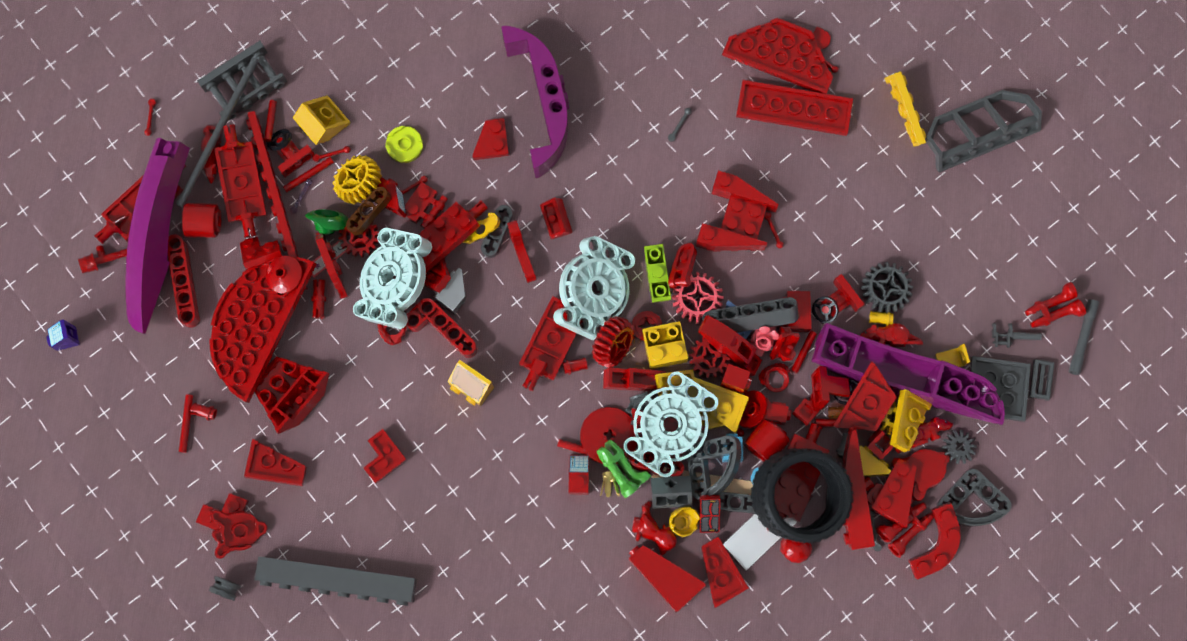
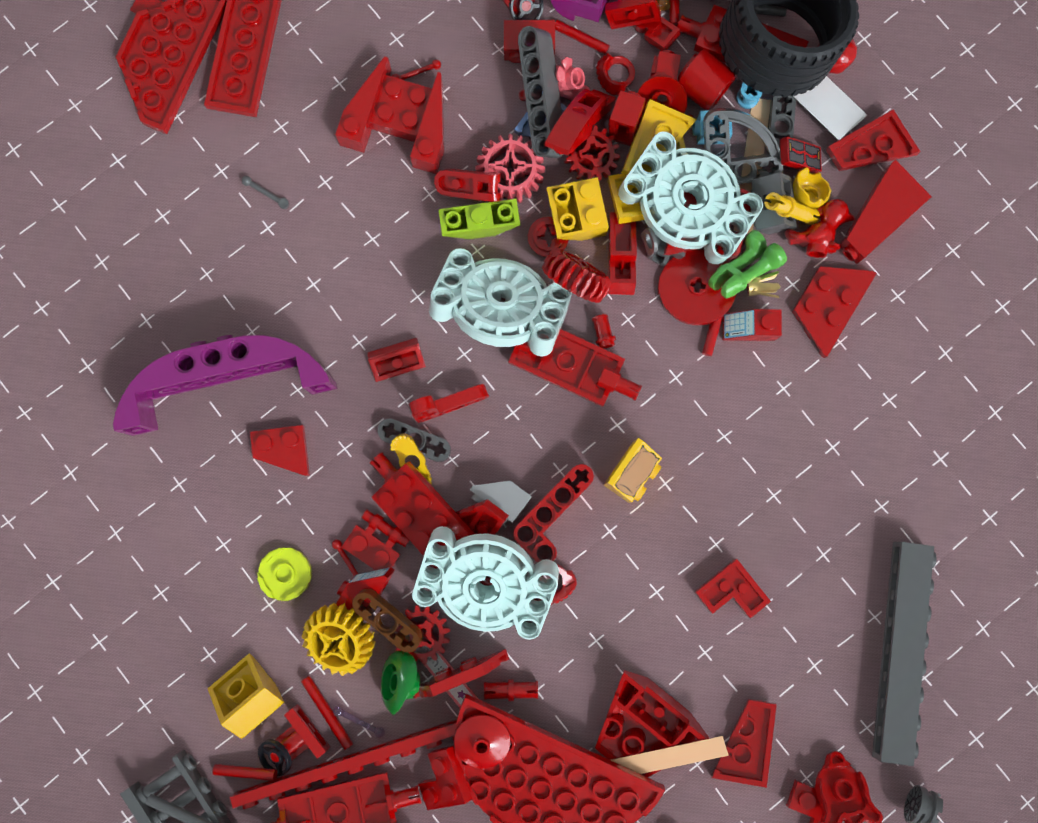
camera: 95 degrees left, 5 degrees up
red hinge [312,146,351,162] -> none
red hips [769,327,800,361] -> none
none -> light nougat sticker [611,736,729,774]
none -> yellow pin [764,192,820,225]
none -> red wing [792,266,877,358]

